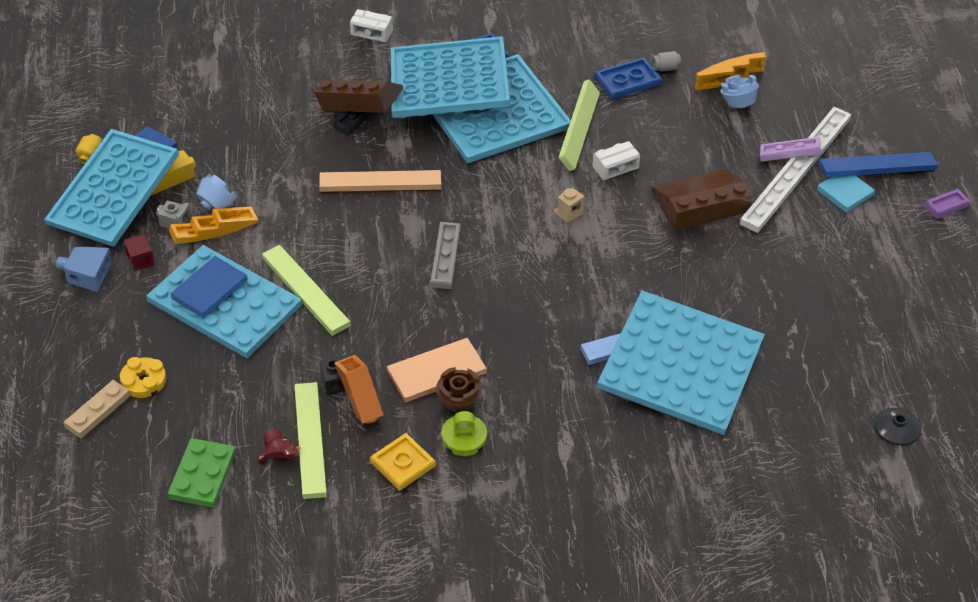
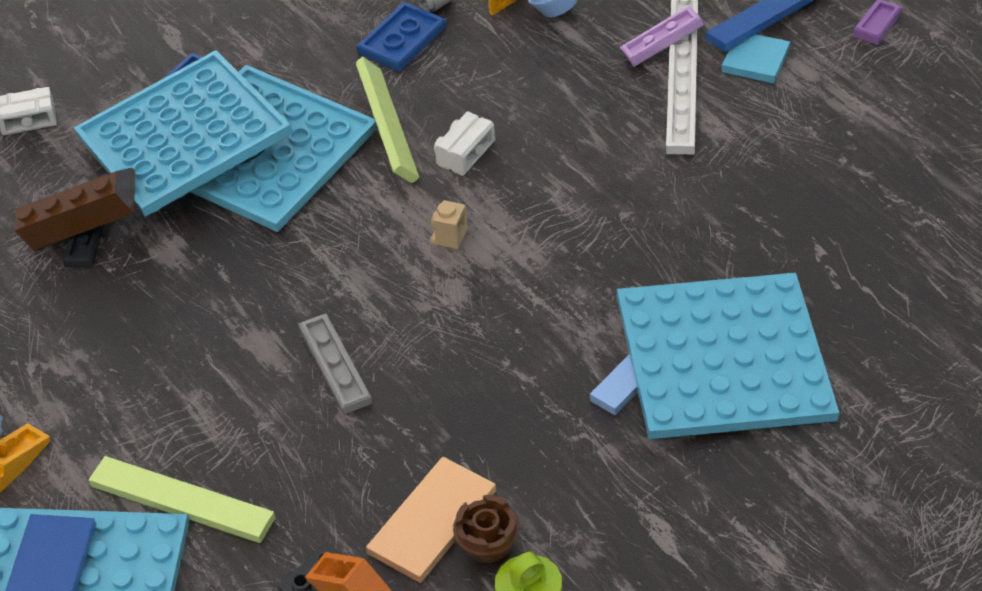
camera: 25 degrees left, 0 degrees up
light nougat tile [319,170,441,192] -> none
reddish brown slope [651,169,753,230] -> none

